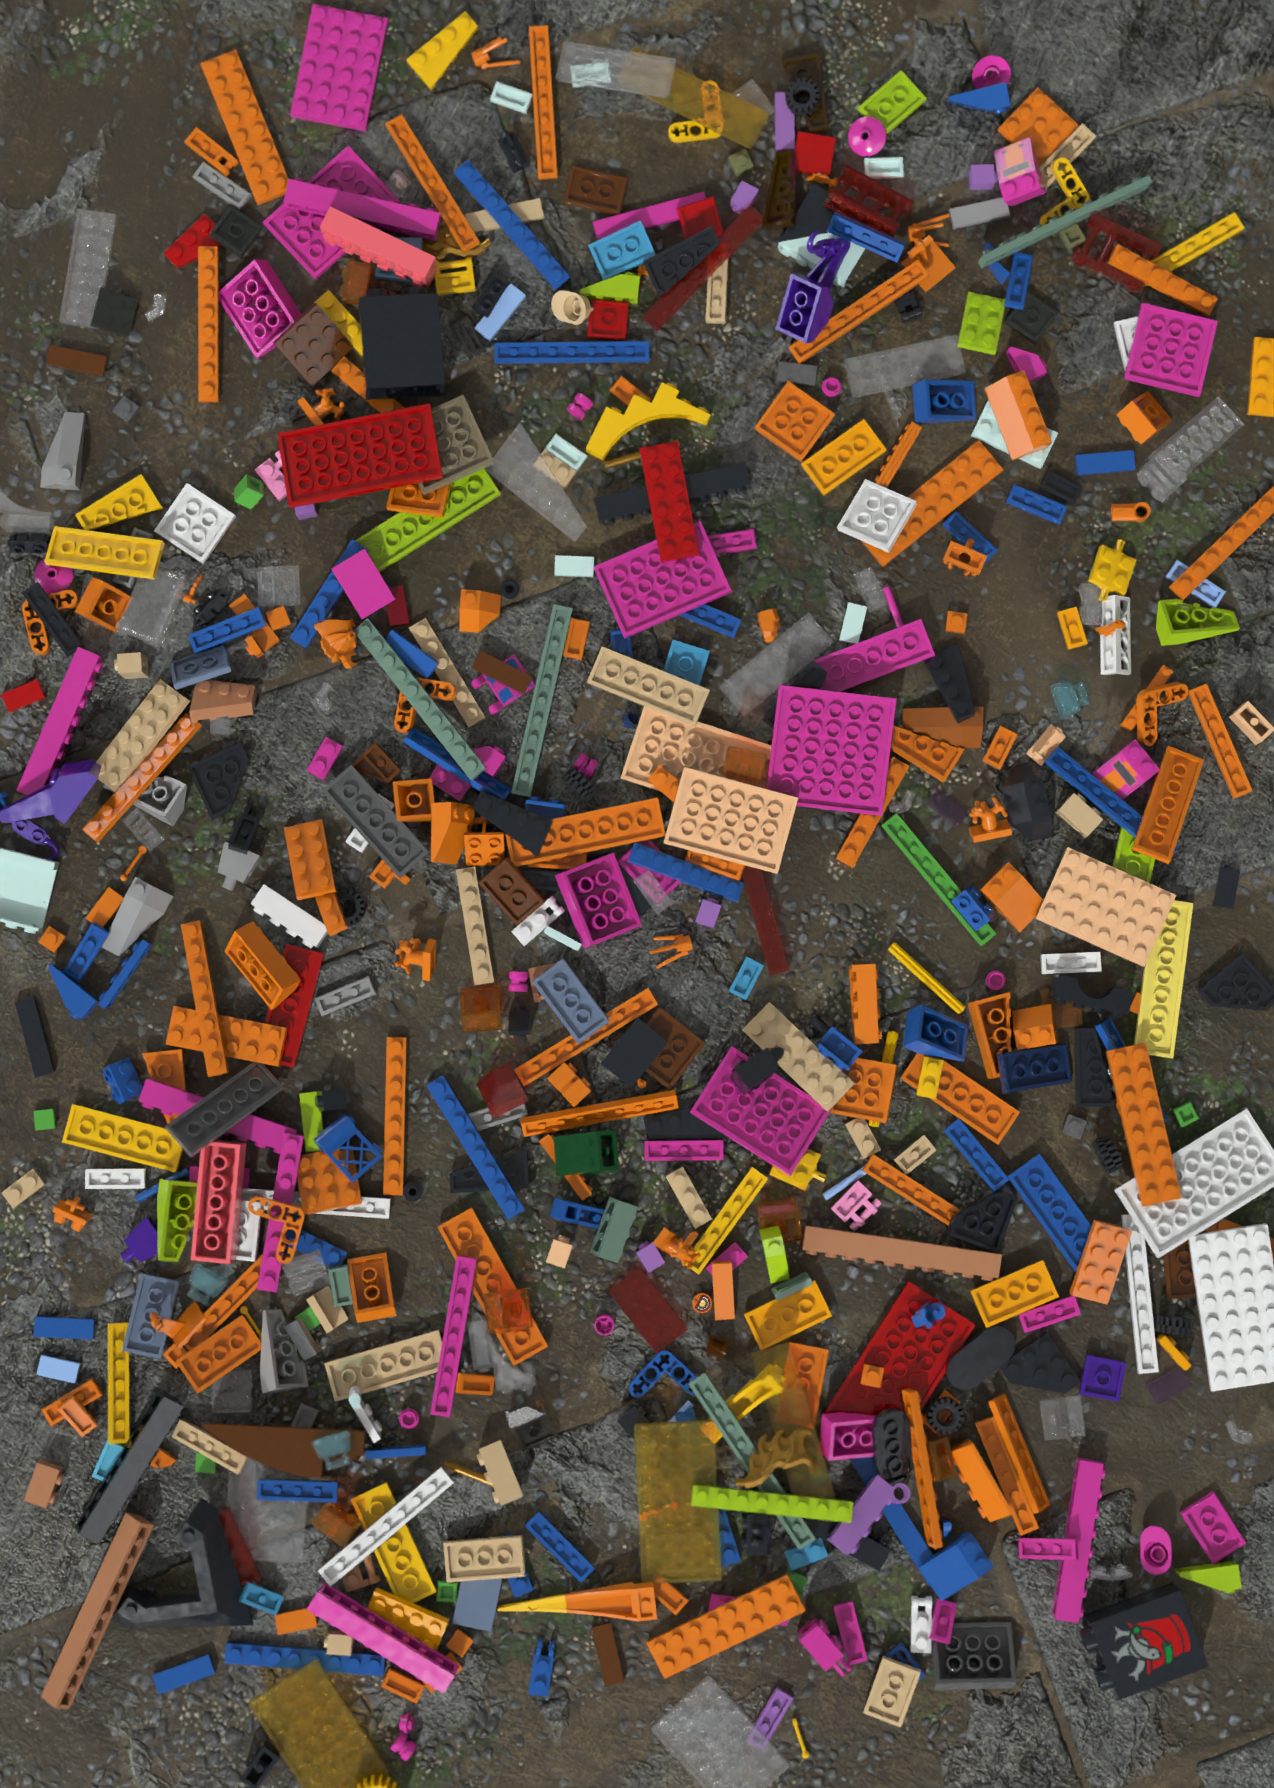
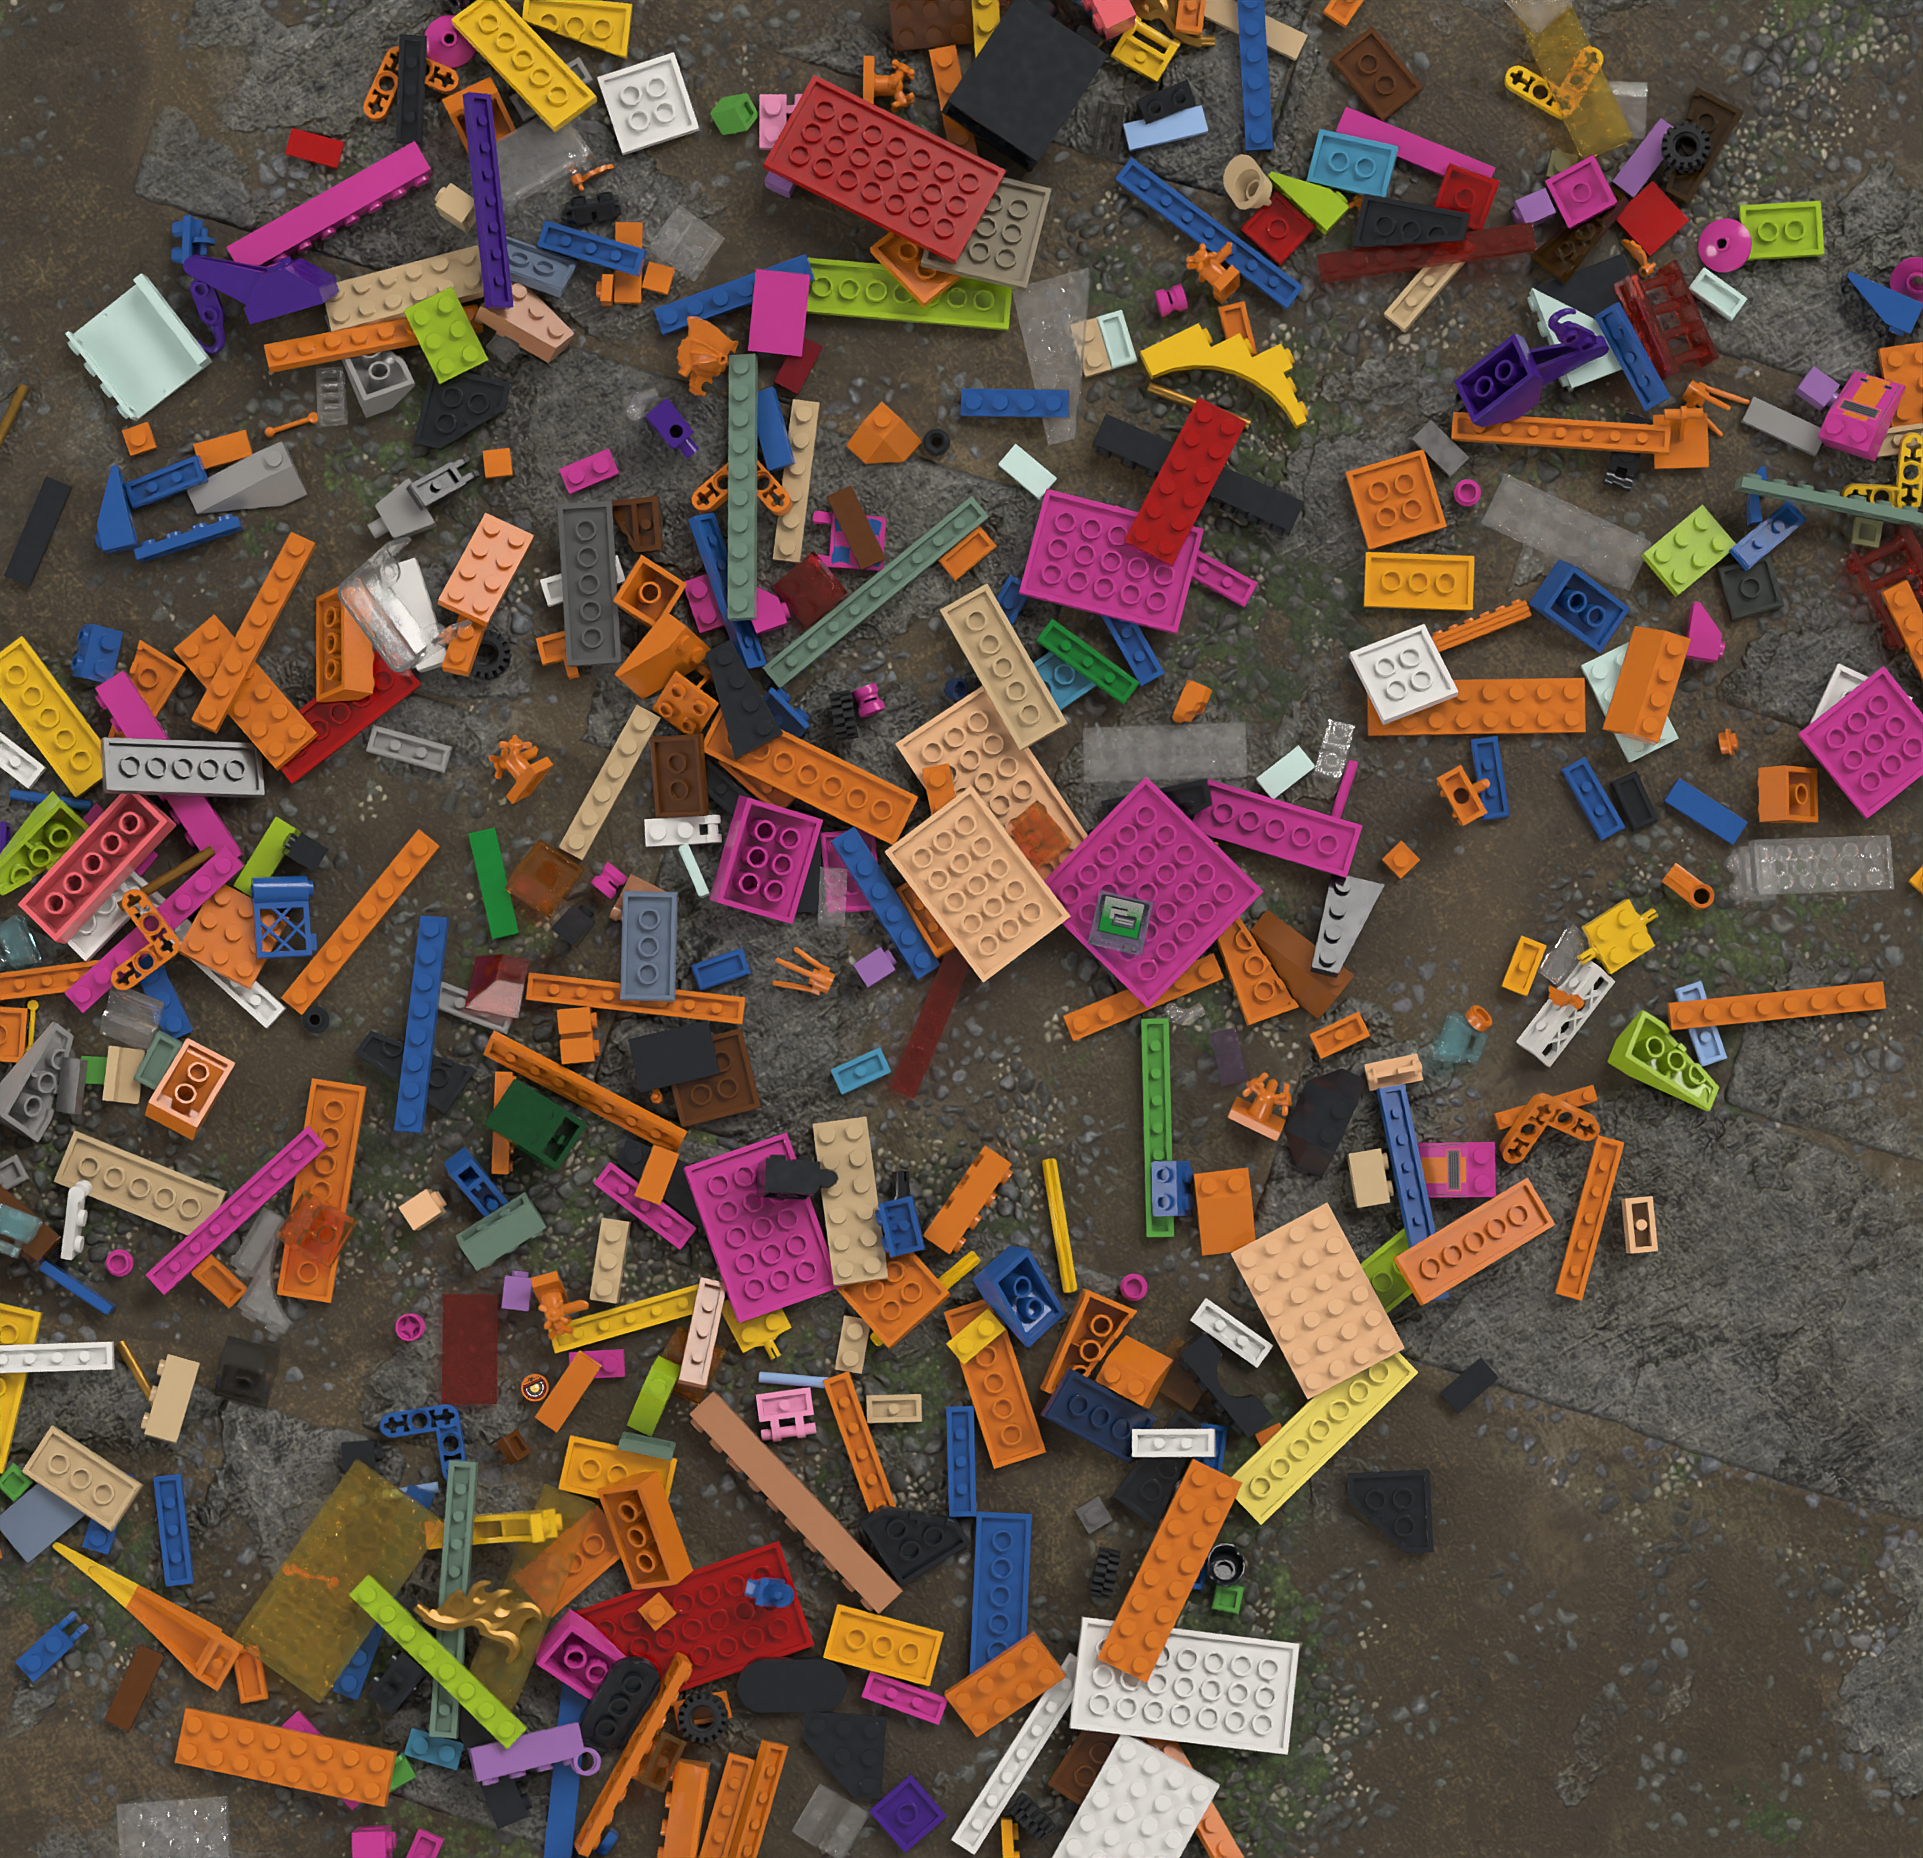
camera: 40 degrees right, 0 degrees up
none -> pearl gold bar [117,845,216,912]
none -> clear windscreen [338,536,473,672]
none -> lime plate [403,286,488,384]
none -> dark purple plate [463,92,514,310]
none -> green tile [468,828,520,940]
none -> orange tile [483,448,513,479]
none -> orange slope [597,1471,693,1590]
none -> orange tile [634,1145,680,1205]
none -> dark purple torso [644,398,699,459]
none -> plate [678,1277,726,1389]
none -> blue tile [691,948,751,991]
none -> clear red plate [773,551,848,628]
none -> blue plate [961,388,1070,418]
none -> green tile [1036,619,1140,705]
none -> tile [1088,890,1154,956]
none -> white plate [1132,1429,1215,1457]
none -> orange piece [1186,241,1240,305]
none -> black hair [1204,1543,1245,1588]
none -> orange tile [1465,1005,1492,1032]
none -> dark pink plate [1545,155,1619,230]
none -> orange plate [1718,728,1739,756]

